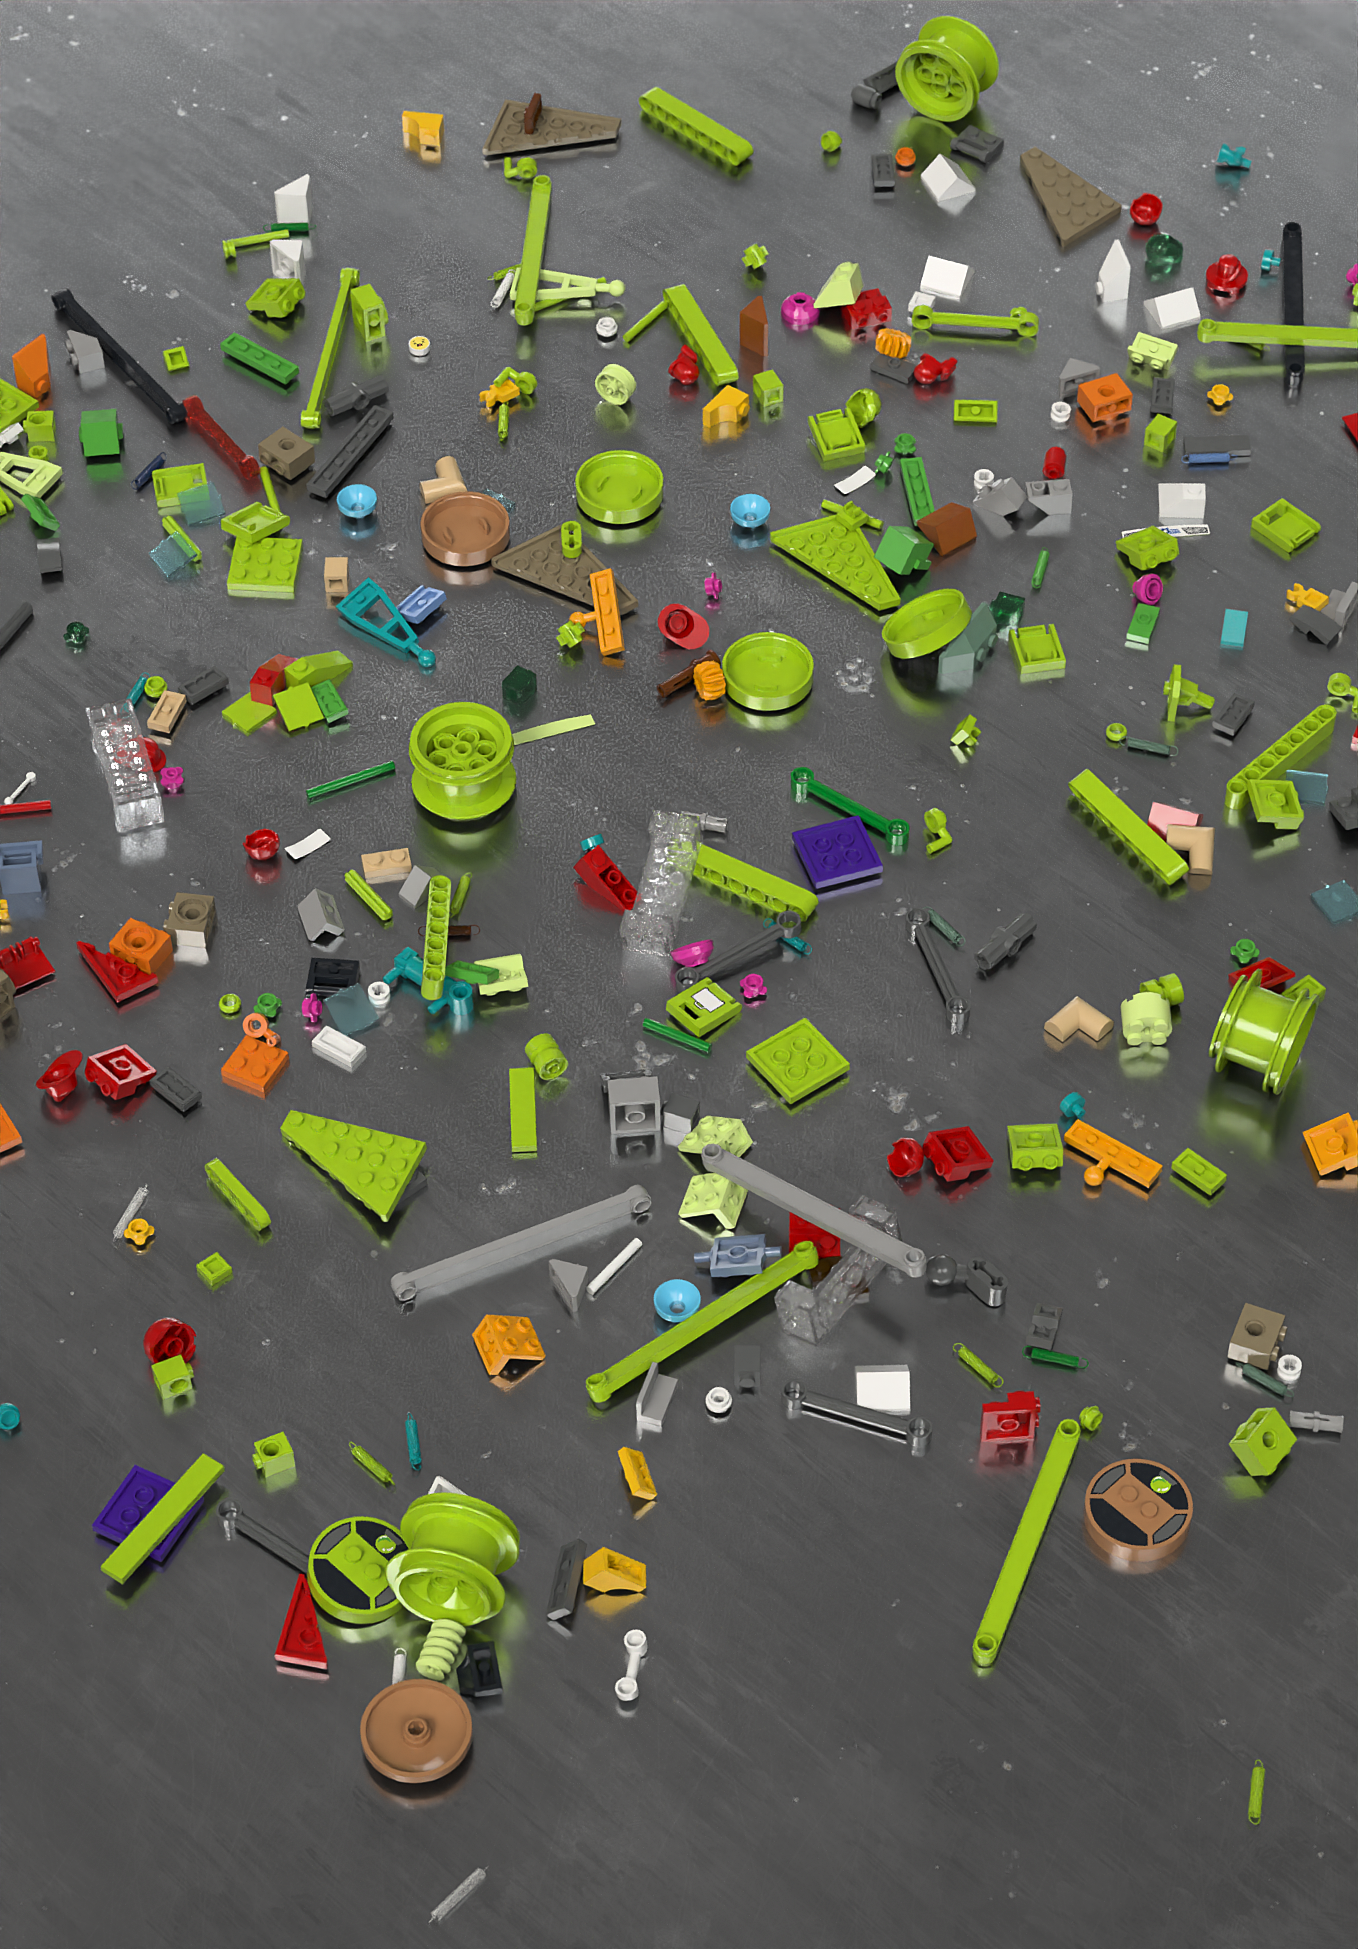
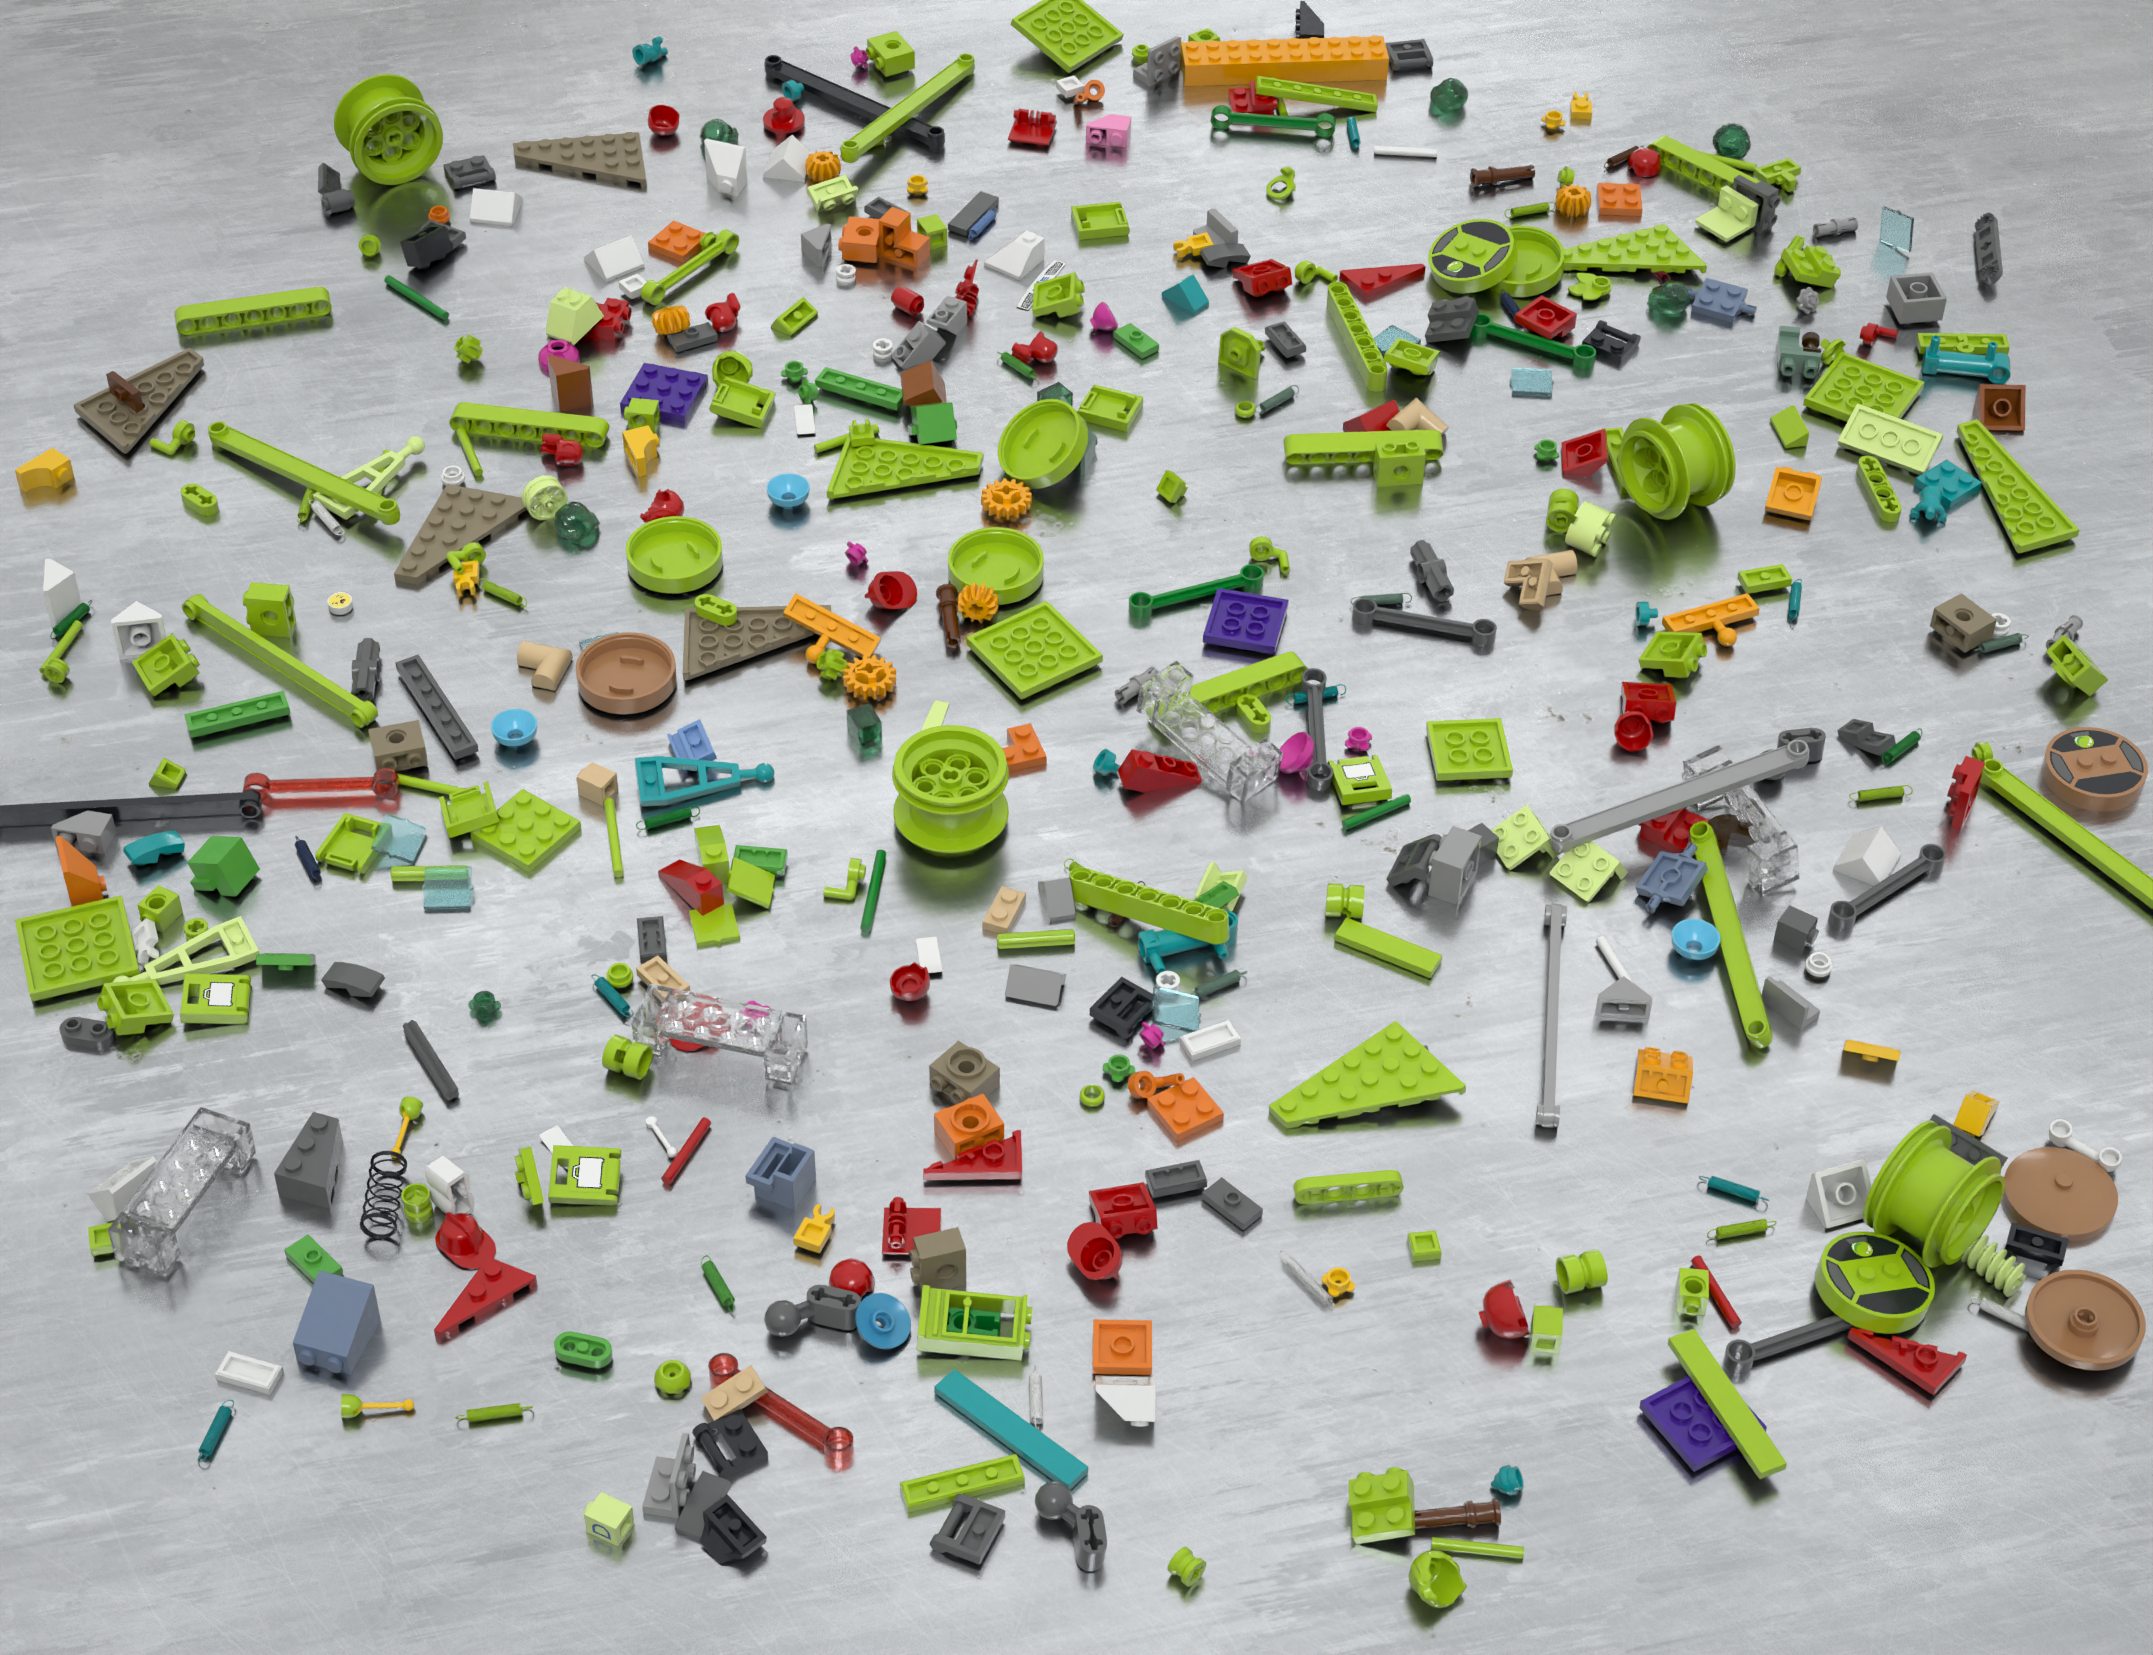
camera: 60 degrees left, 5 degrees down
none -> teal slope [123,831,185,865]
none -> lime beam [180,483,219,516]
none -> green bar [384,275,449,320]
none -> dark tan wing [394,484,534,585]
none -> black brick [400,225,453,269]
none -> clear green hair [554,501,600,544]
none -> lime wheel [602,1034,653,1080]
none -> lime bar [604,798,624,878]
none -> dark purple plate [620,363,708,423]
none -> green piece [636,806,700,830]
none -> red hair [640,489,685,523]
none -> orange plate [648,220,706,263]
none -> light orange gear [805,150,841,182]
none -> lime plate [823,858,866,900]
none -> light orange gear [843,655,896,700]
none -> orange brick [879,207,930,268]
none -> red hinge [955,259,979,317]
none -> lime plate [966,601,1103,700]
none -> light orange gear [981,478,1032,520]
none -> orange plate [1002,723,1047,772]
none -> red piece [1011,331,1058,365]
none -> sand green piece [1188,970,1248,998]
none -> dark grey plate [1202,1177,1263,1230]
none -> red plate [1232,259,1292,297]
none -> lime beam [1236,694,1271,734]
none -> lime brick [1373,440,1426,487]
none -> tan brick [1504,559,1553,611]
none -> lime wheel [1556,1249,1608,1294]
none -> red bar [1691,1255,1742,1328]
none -> teal piece [1788,579,1802,621]
none -> medium nougat dish [2003,1147,2118,1242]

